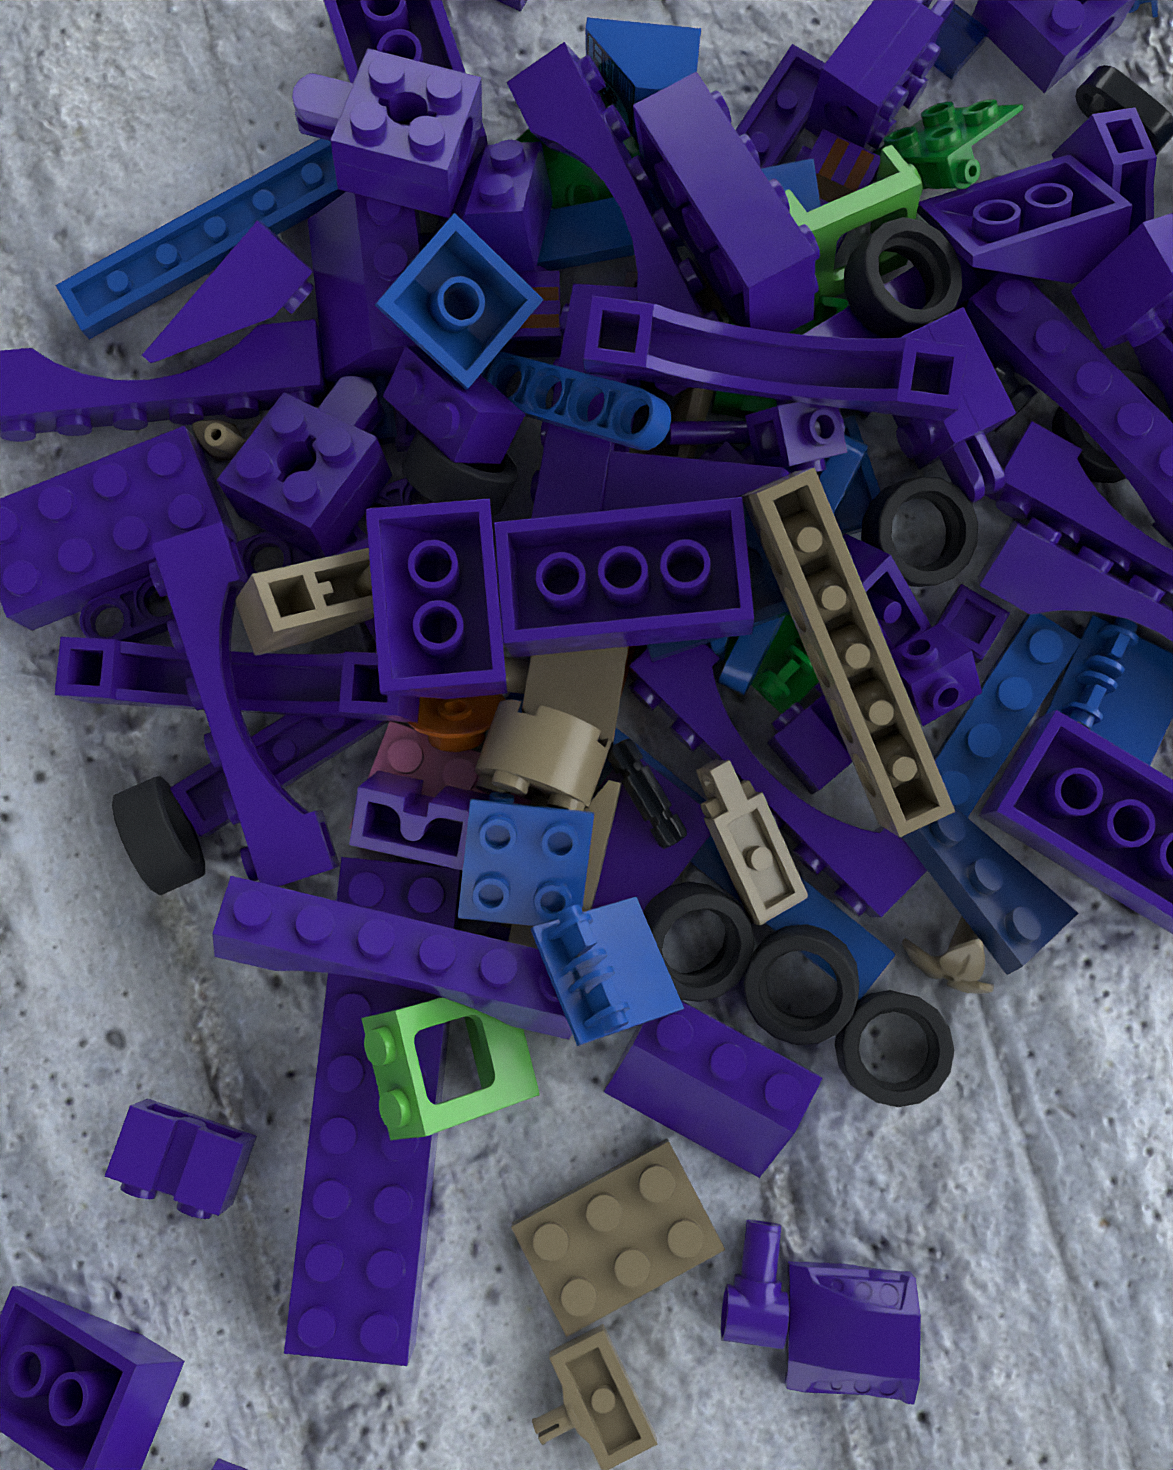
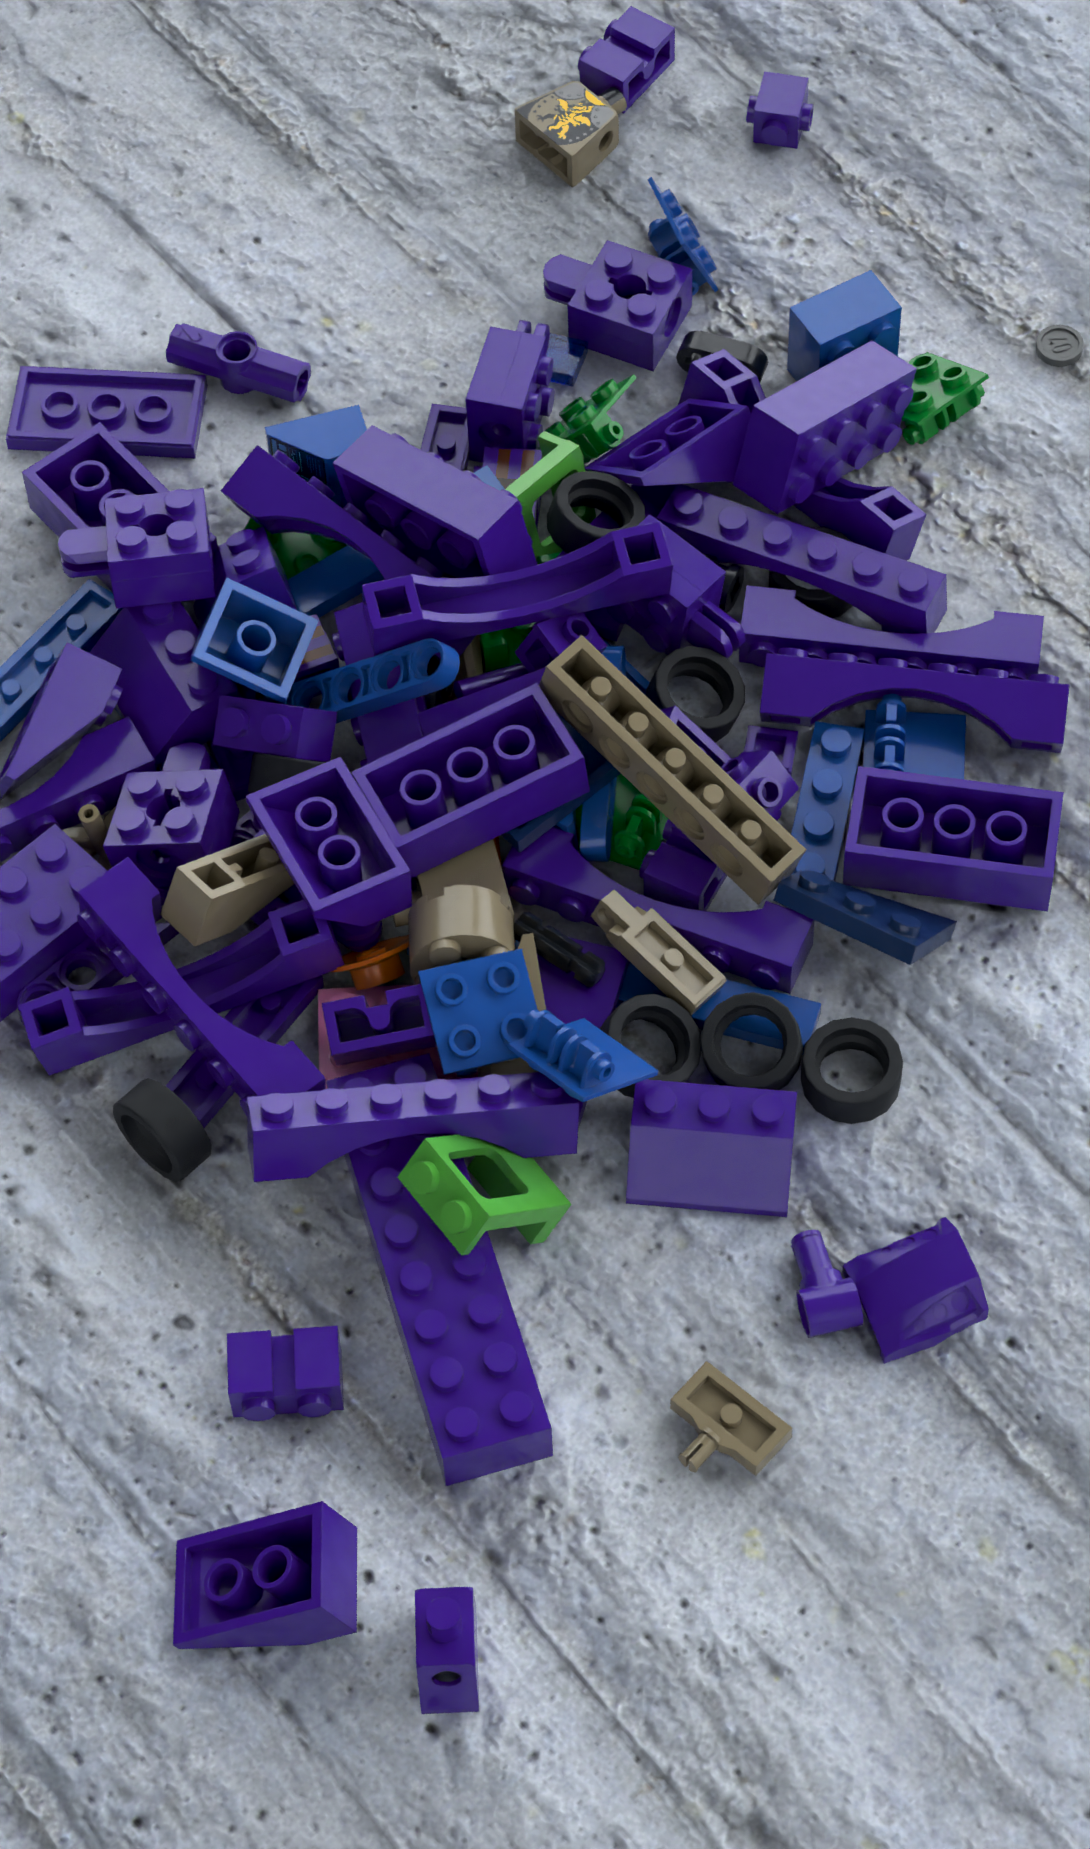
camera: 20 degrees left, 25 degrees down
dark tan plate [511,1138,725,1337] -> none
dark tan plant [901,915,994,994] -> none

